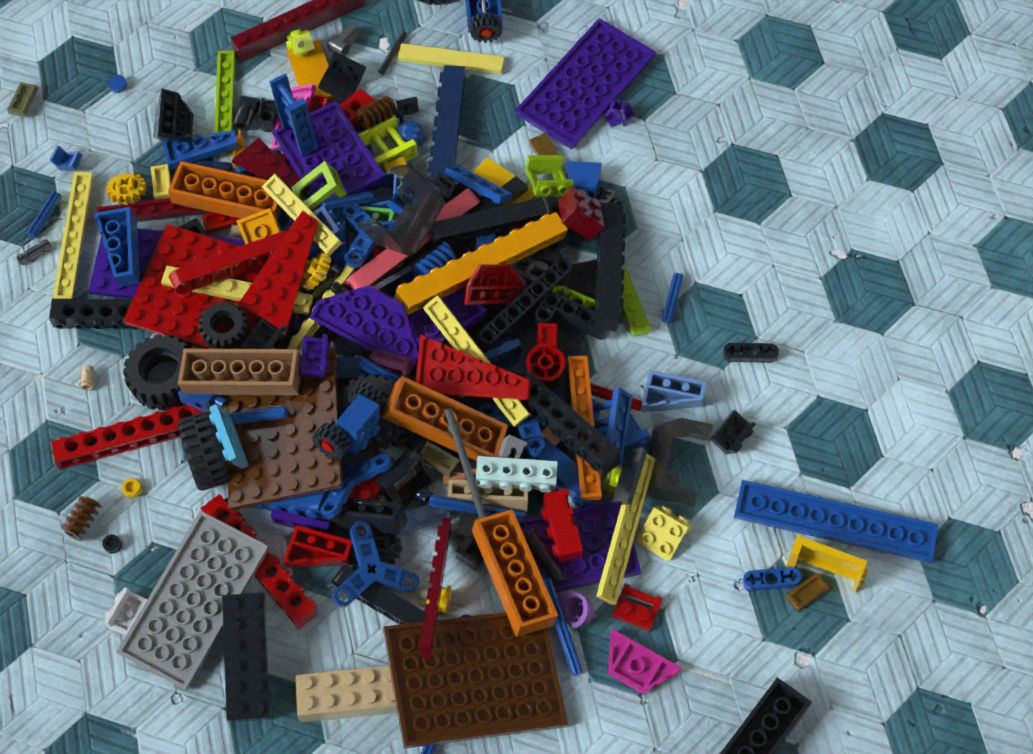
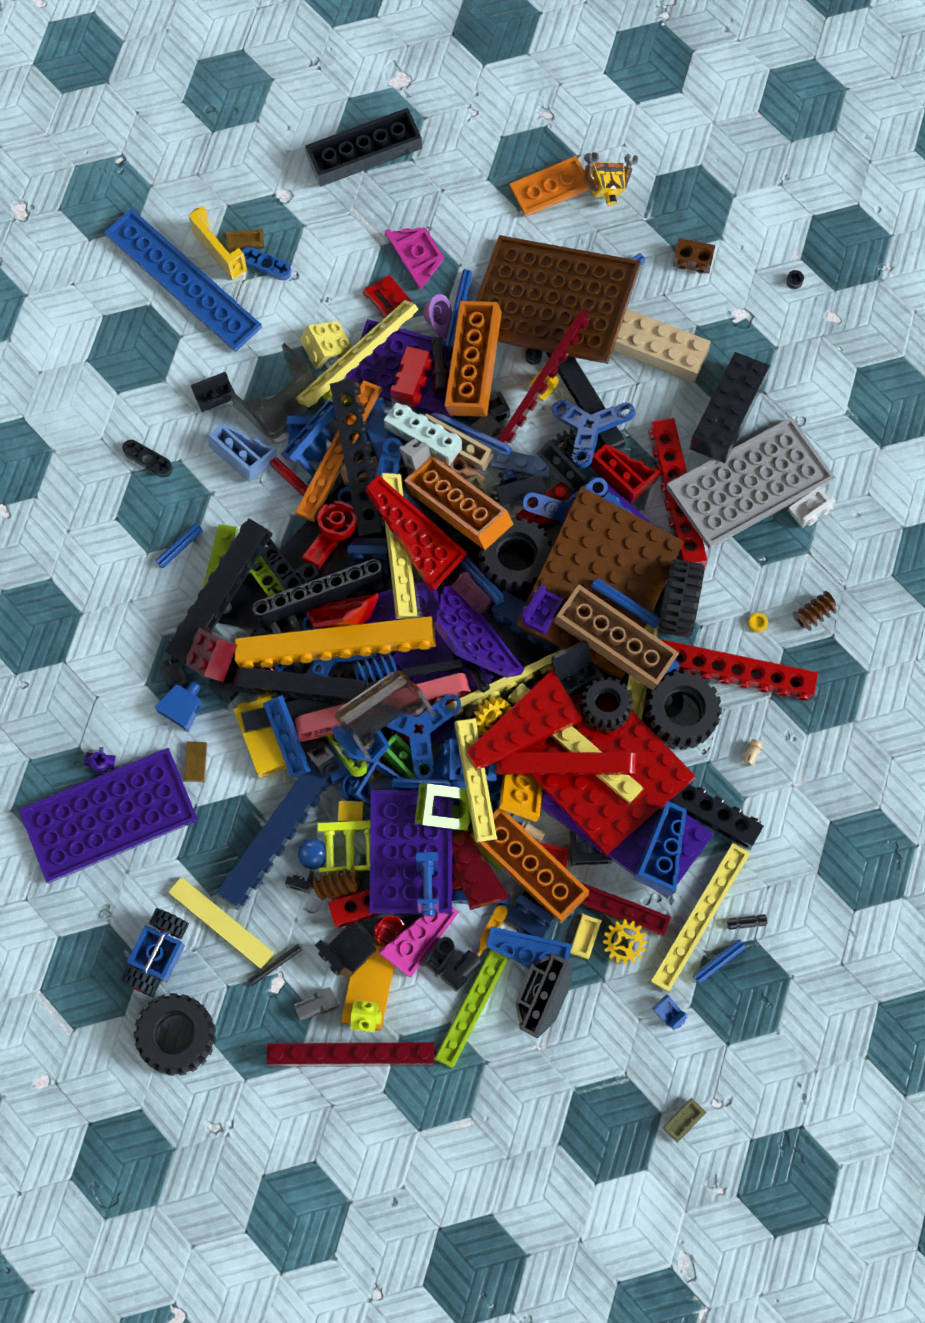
camera: 150 degrees left, 10 degrees up
black bush [102,534,122,554] -> none
blue tile [108,75,127,93] -> none
medium azure plate [209,404,249,469] -> none
brick [312,381,386,460] -> none
dark grey bar [444,408,487,519] -> none
lime panel [525,155,573,197] -> none
black tile [612,448,647,505] -> none

